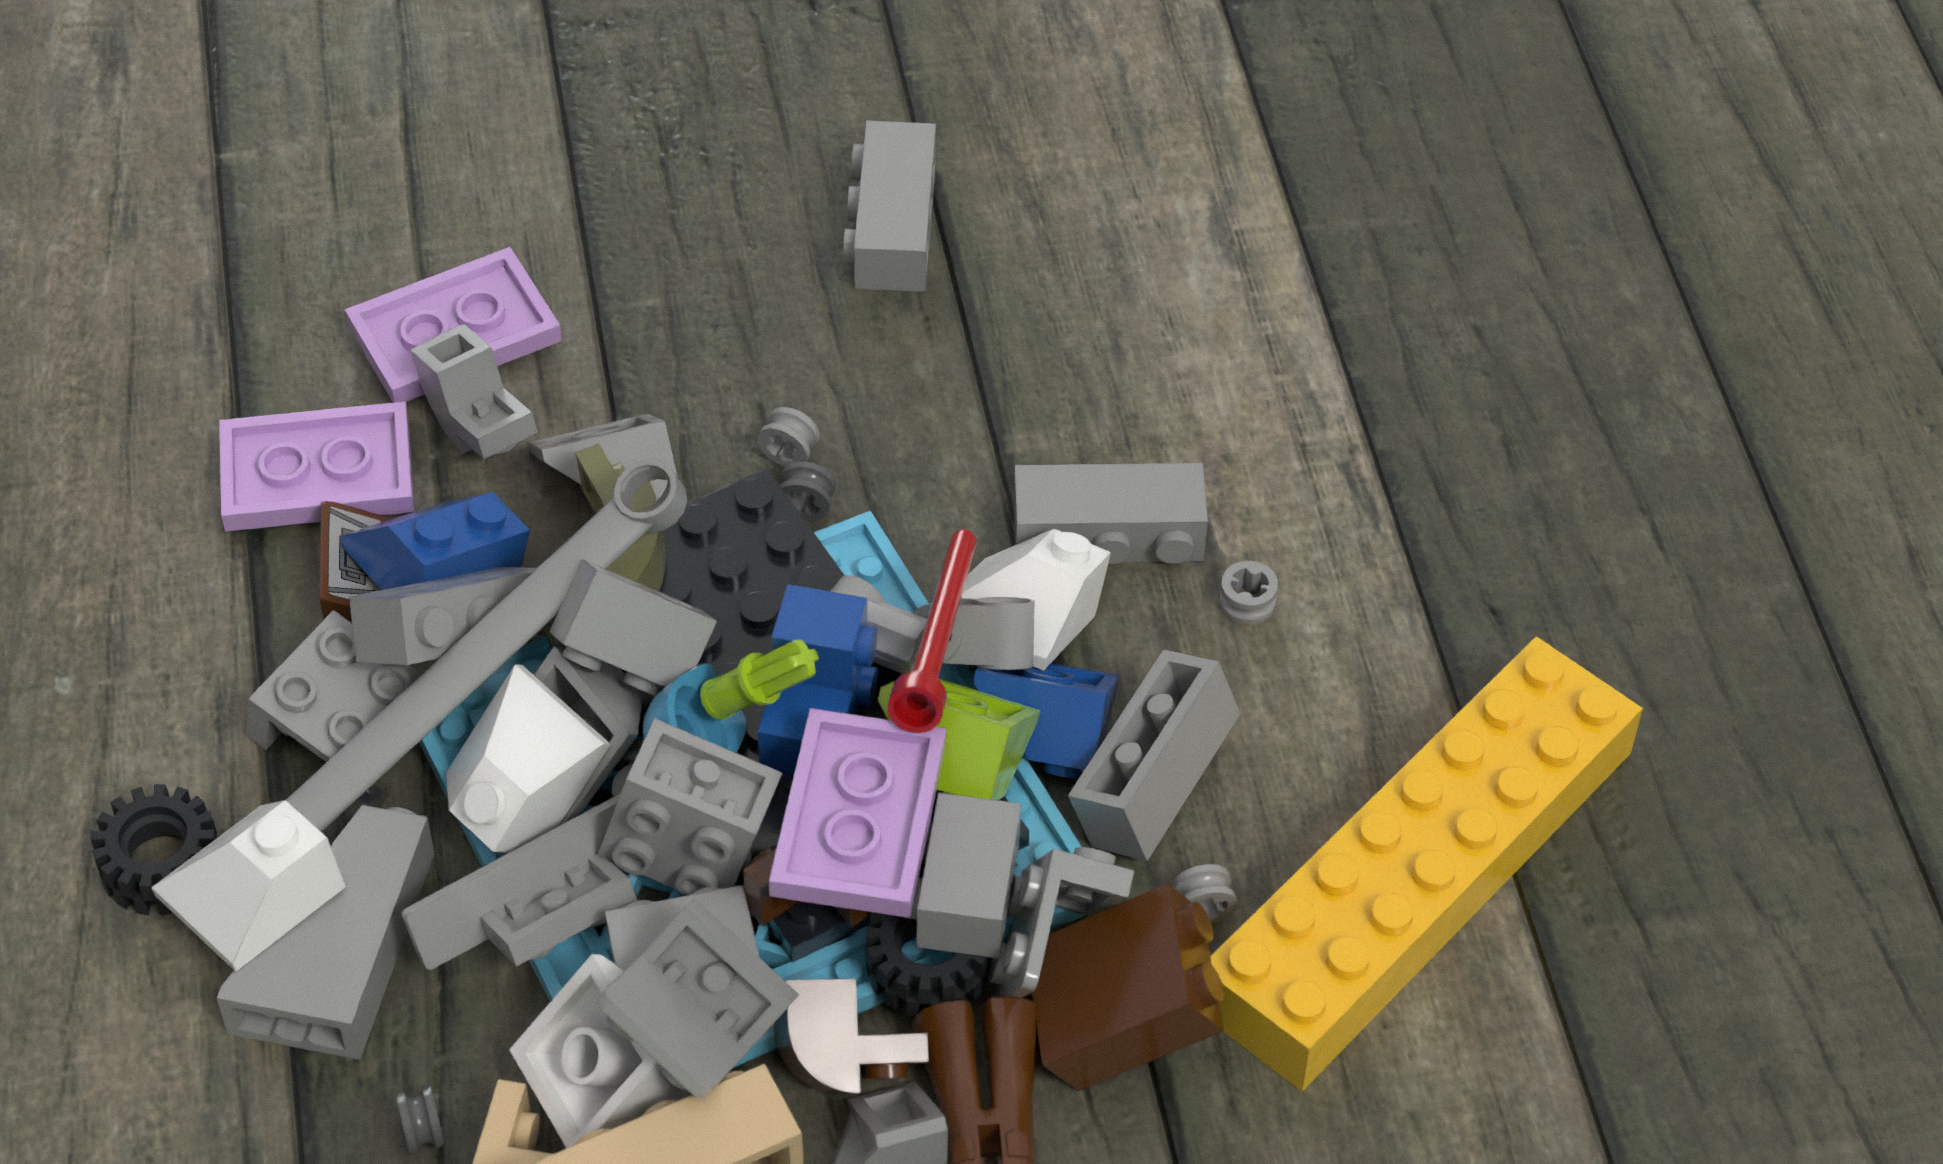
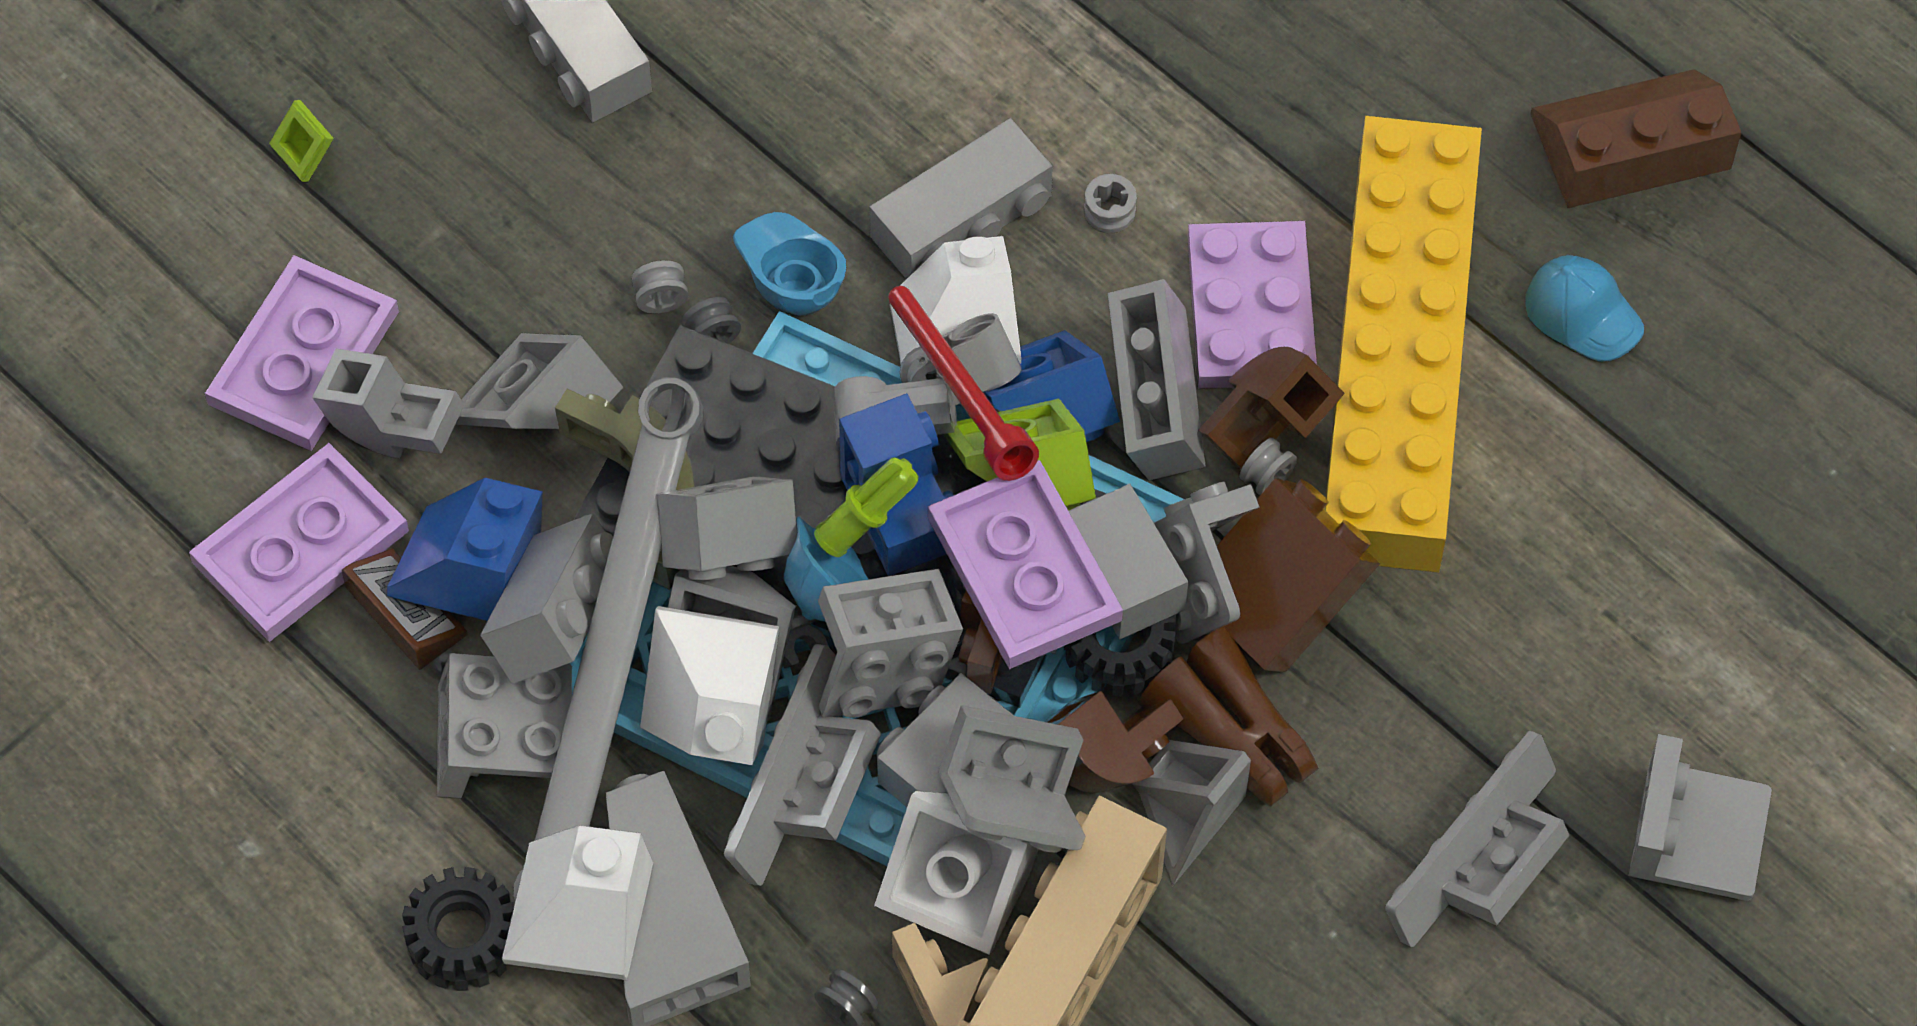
camera: 35 degrees left, 10 degrees up
none -> lime slope [269,100,334,182]
none -> dark azure piece [733,212,846,316]
none -> lavender plate [1187,221,1317,389]
none -> reddish brown brick [1199,346,1345,470]
none -> dark azure piece [1525,255,1644,361]
none -> reddish brown slope [1531,69,1742,208]

